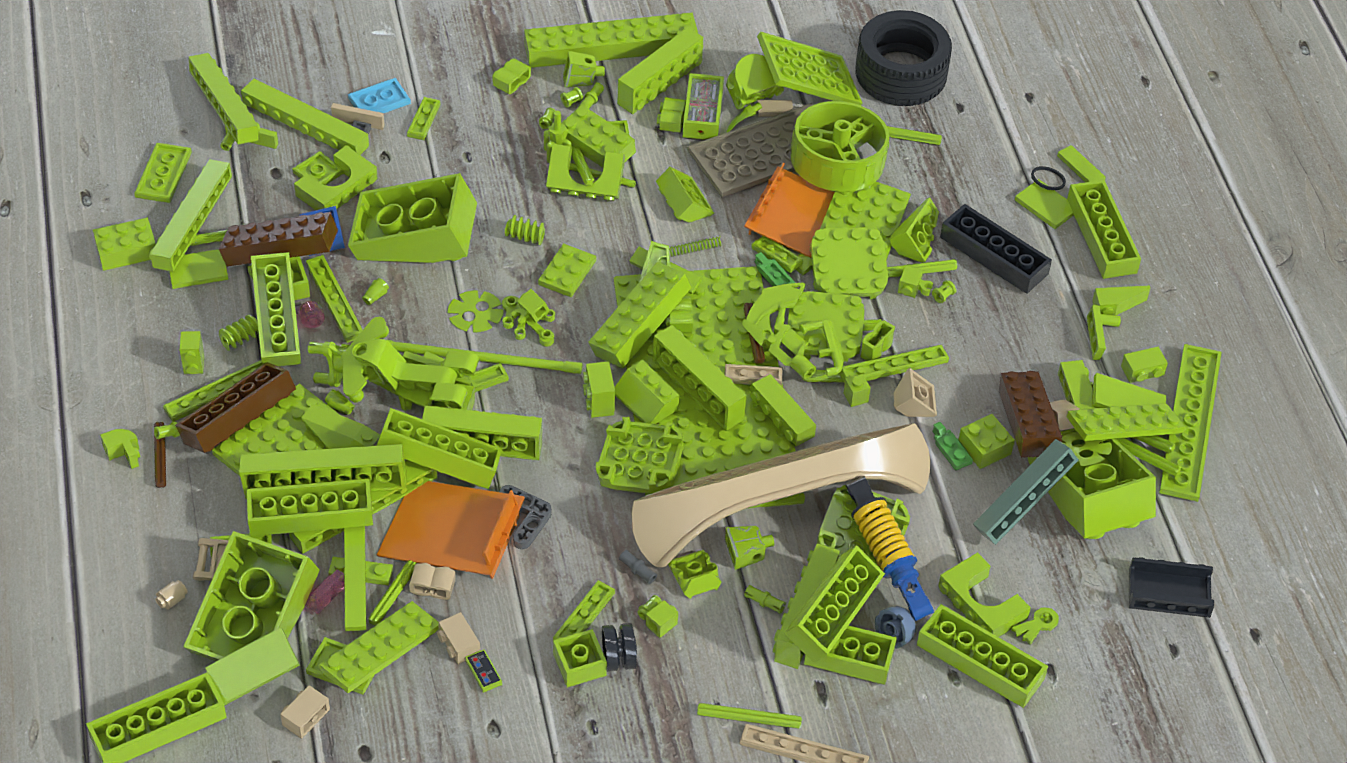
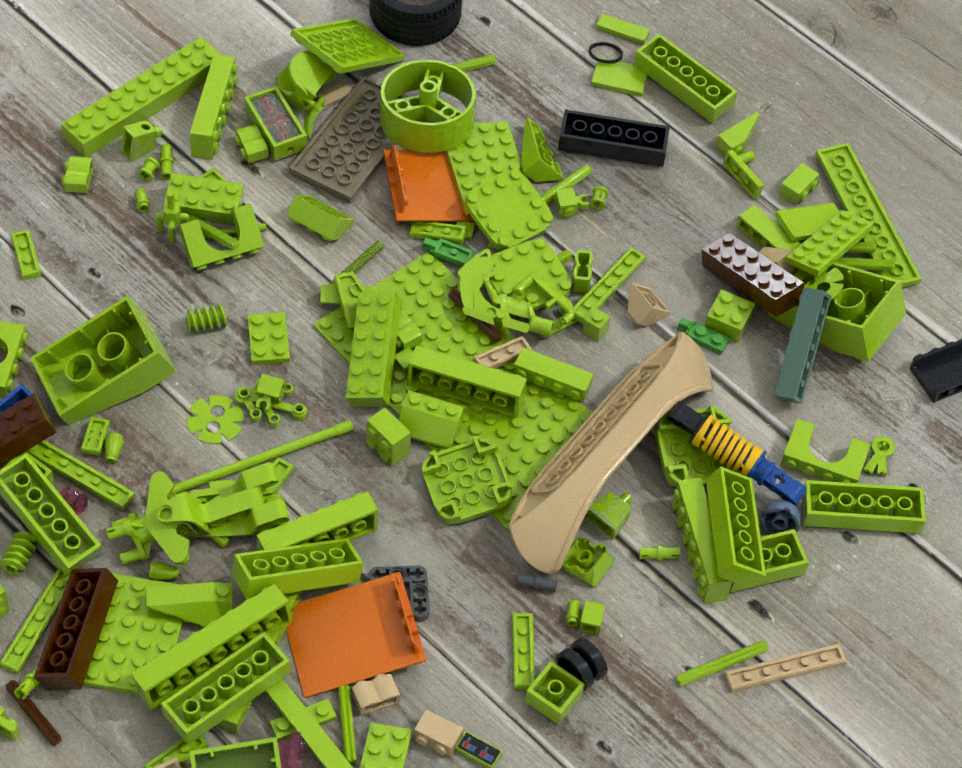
camera: 35 degrees left, 5 degrees up
none -> lime plate [81,417,110,456]

